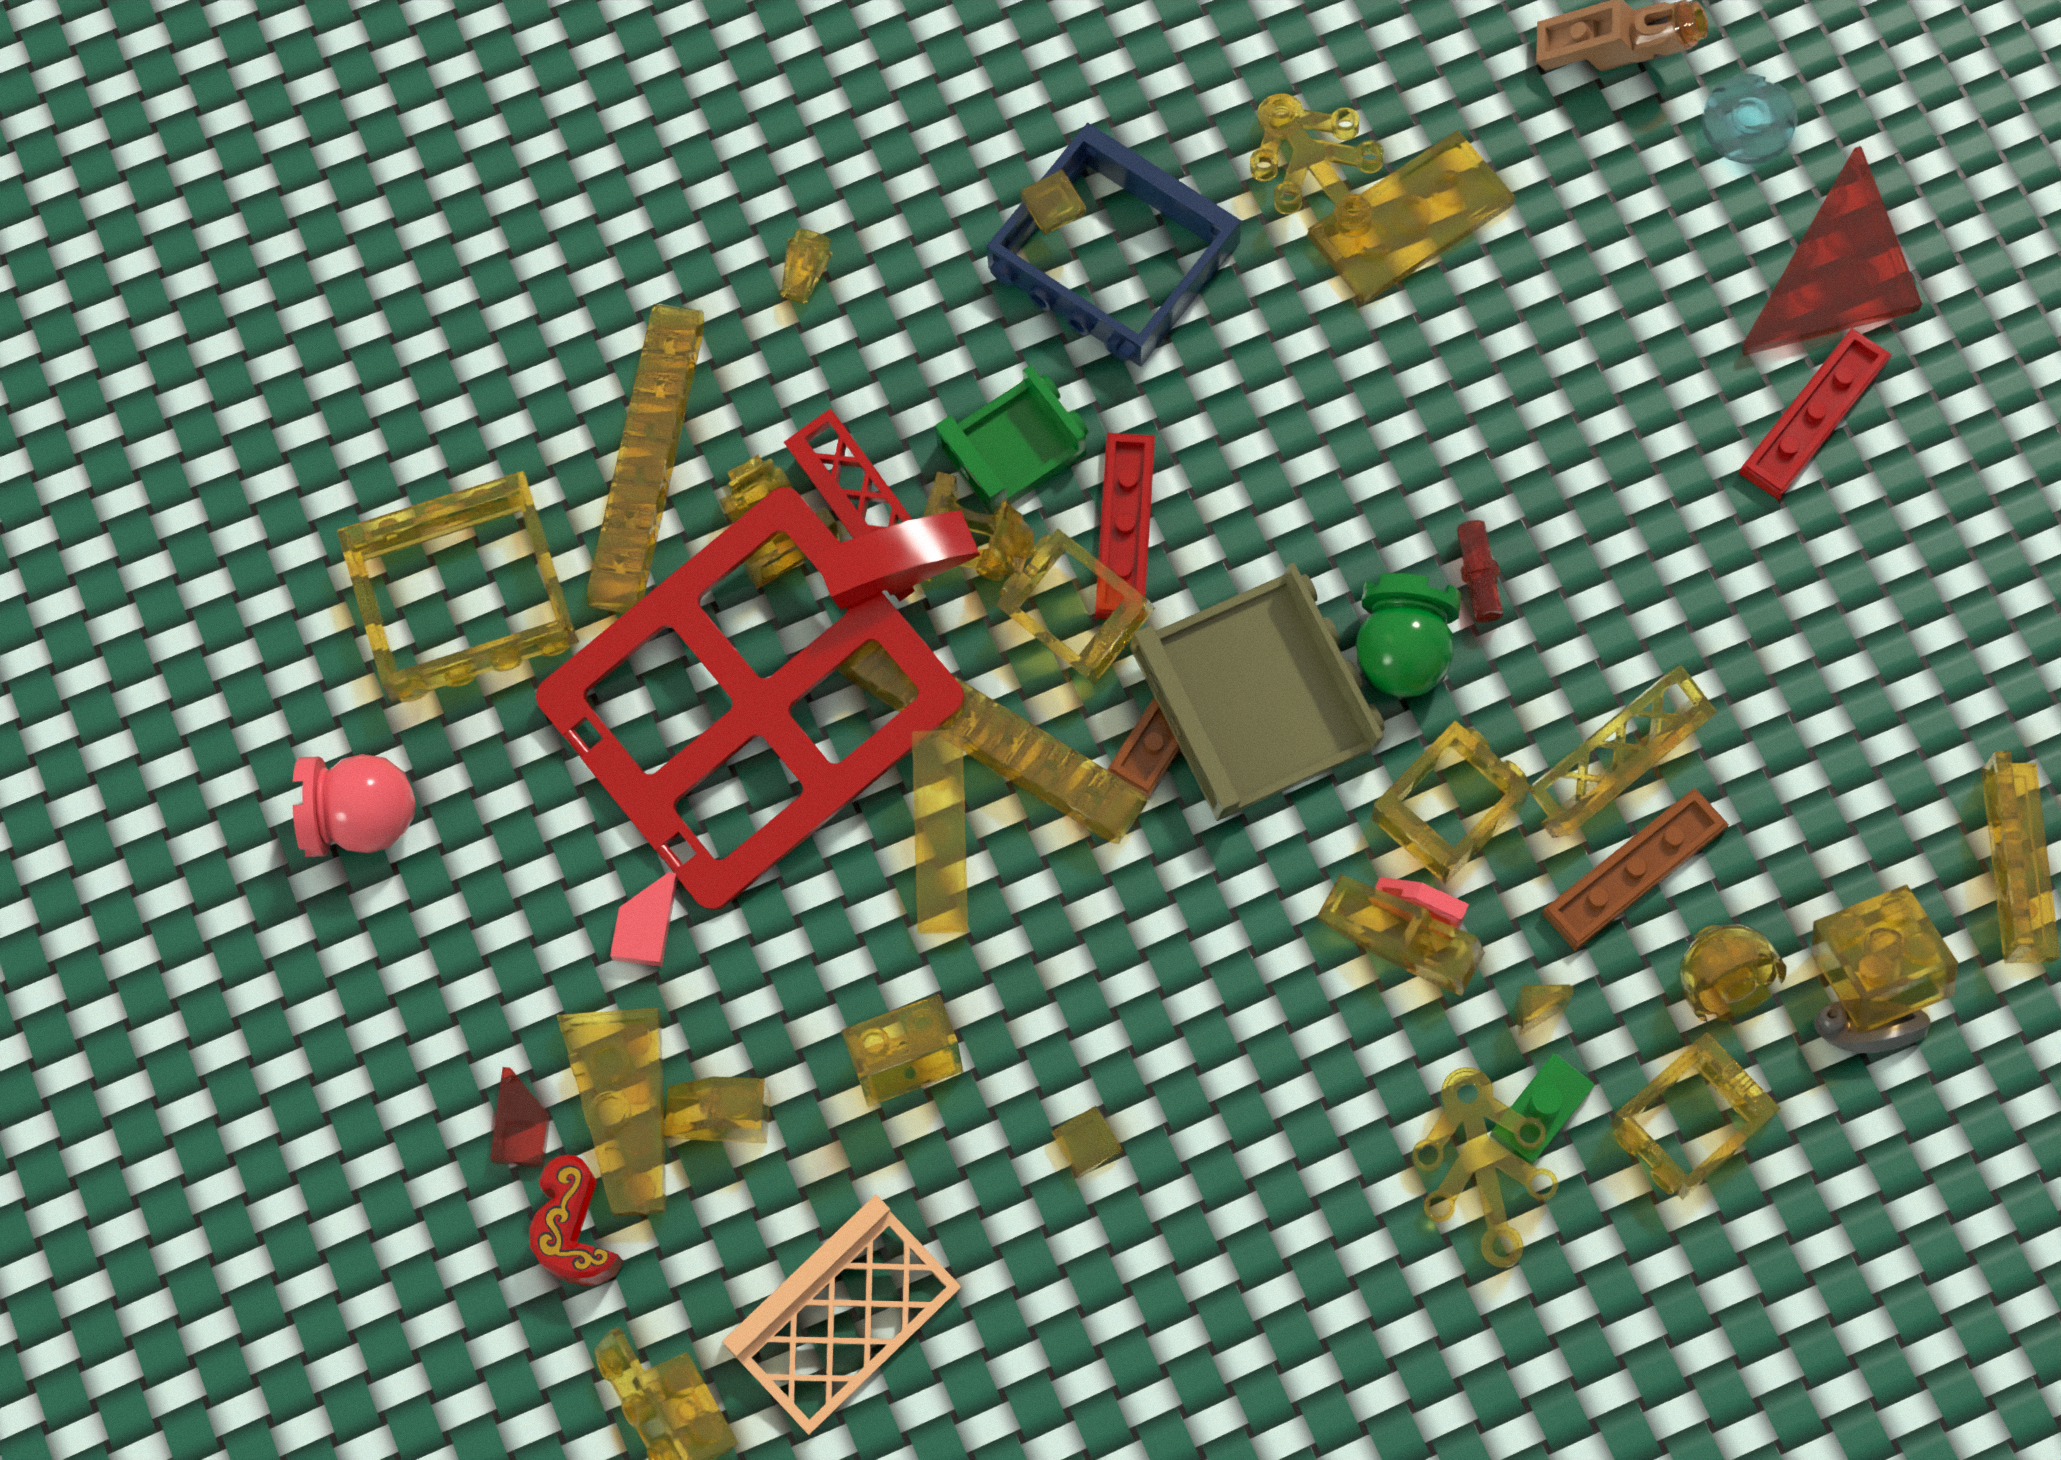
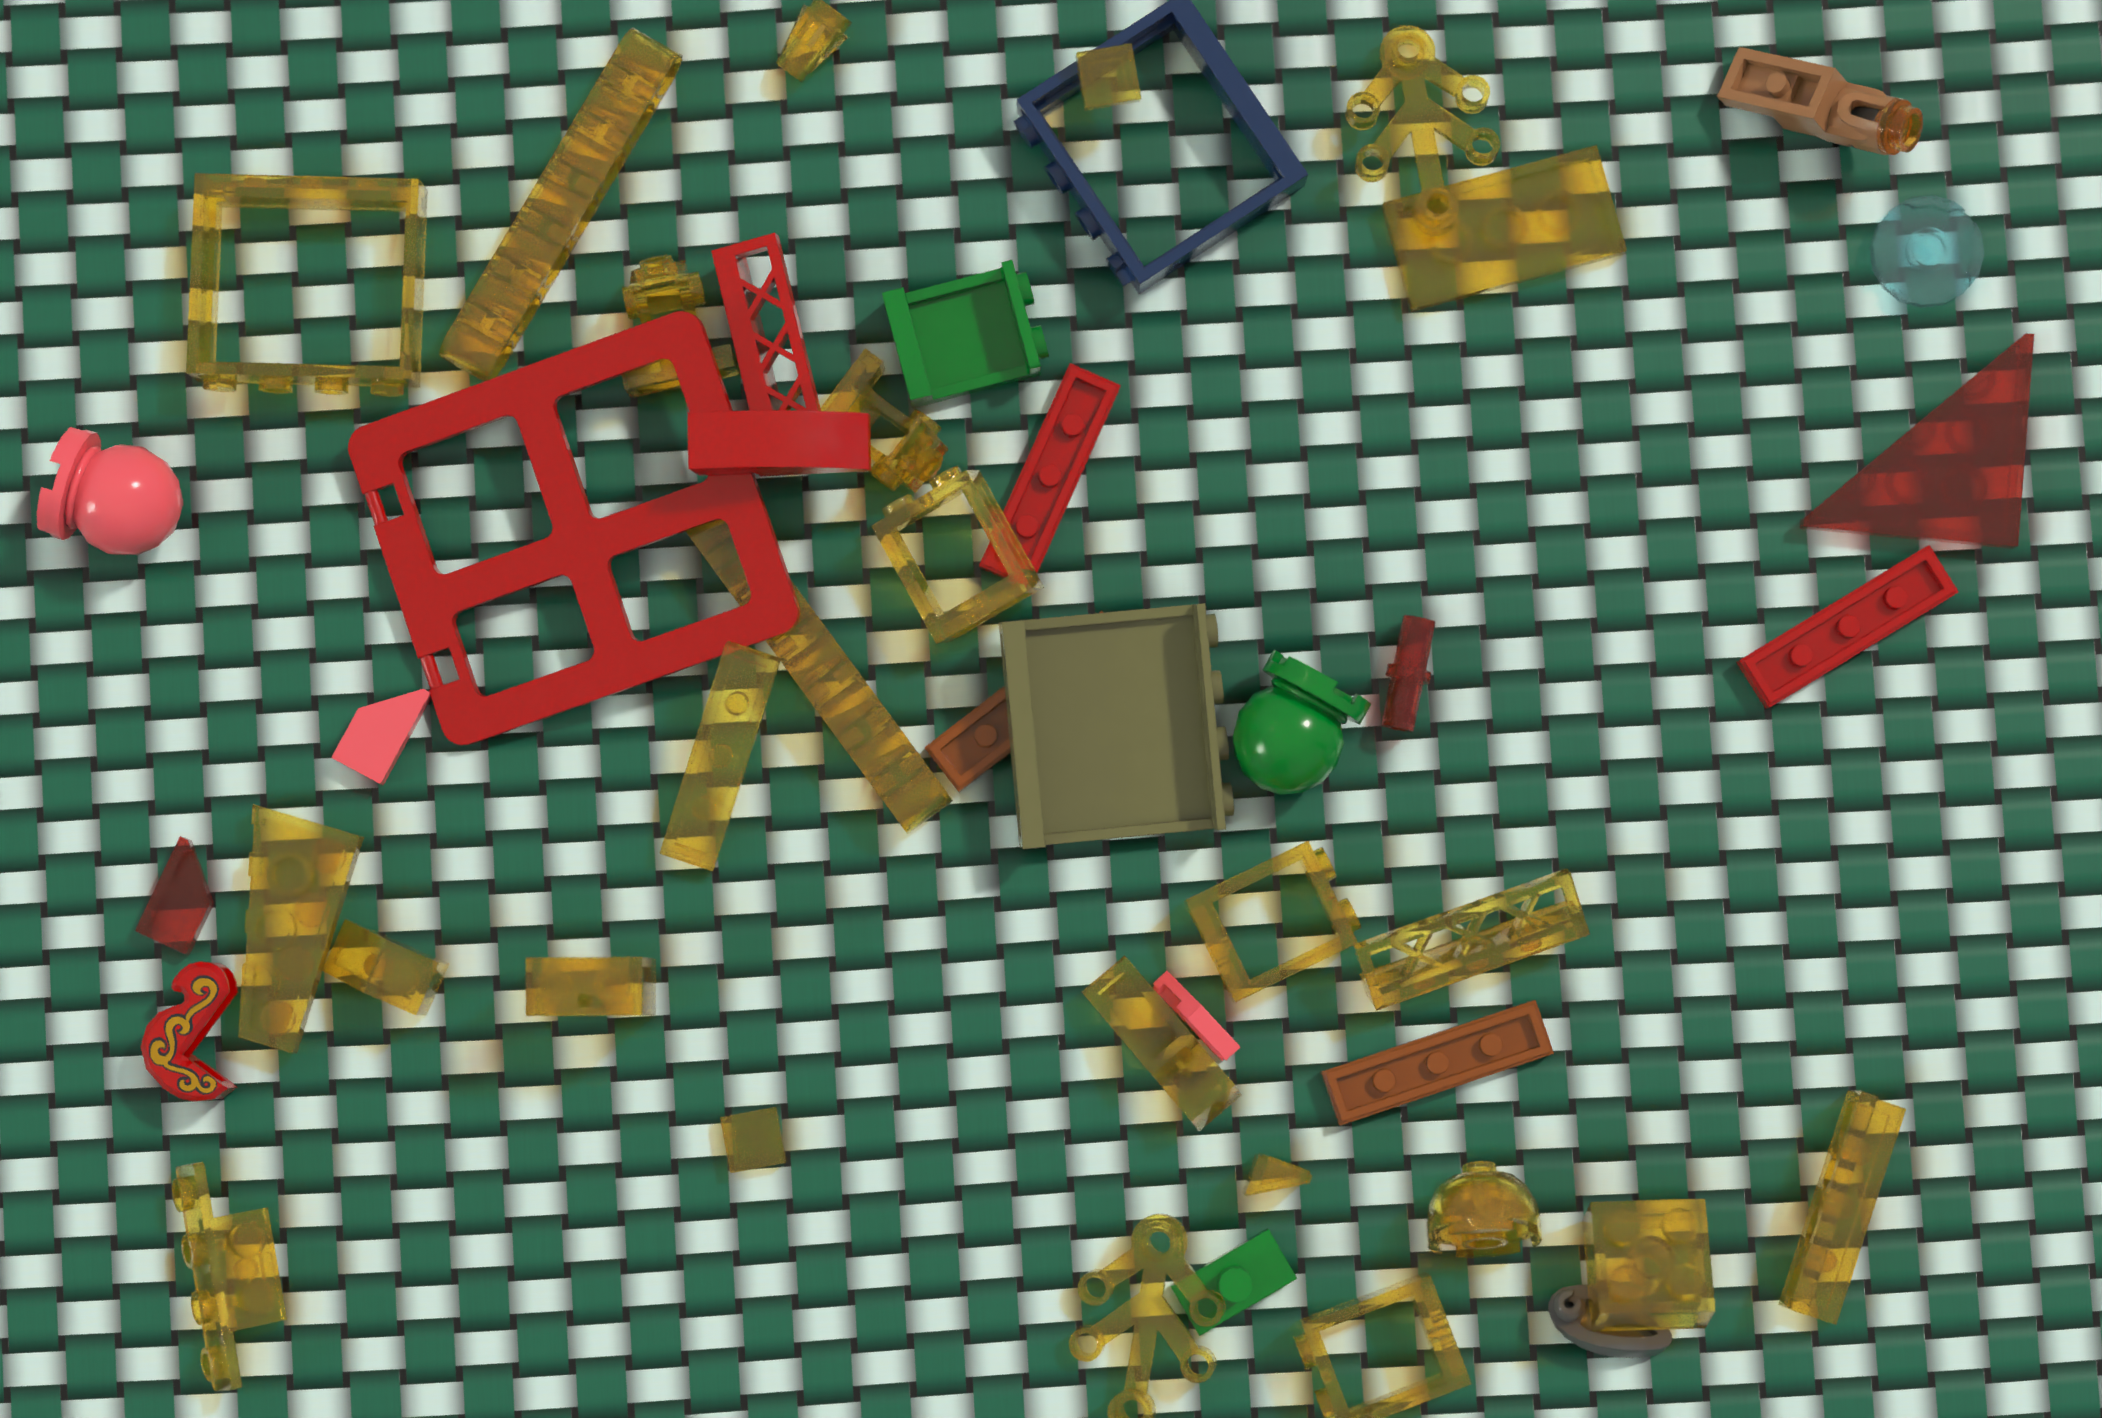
camera: 15 degrees right, 15 degrees up
light nougat fence [722,1194,961,1435] -> none

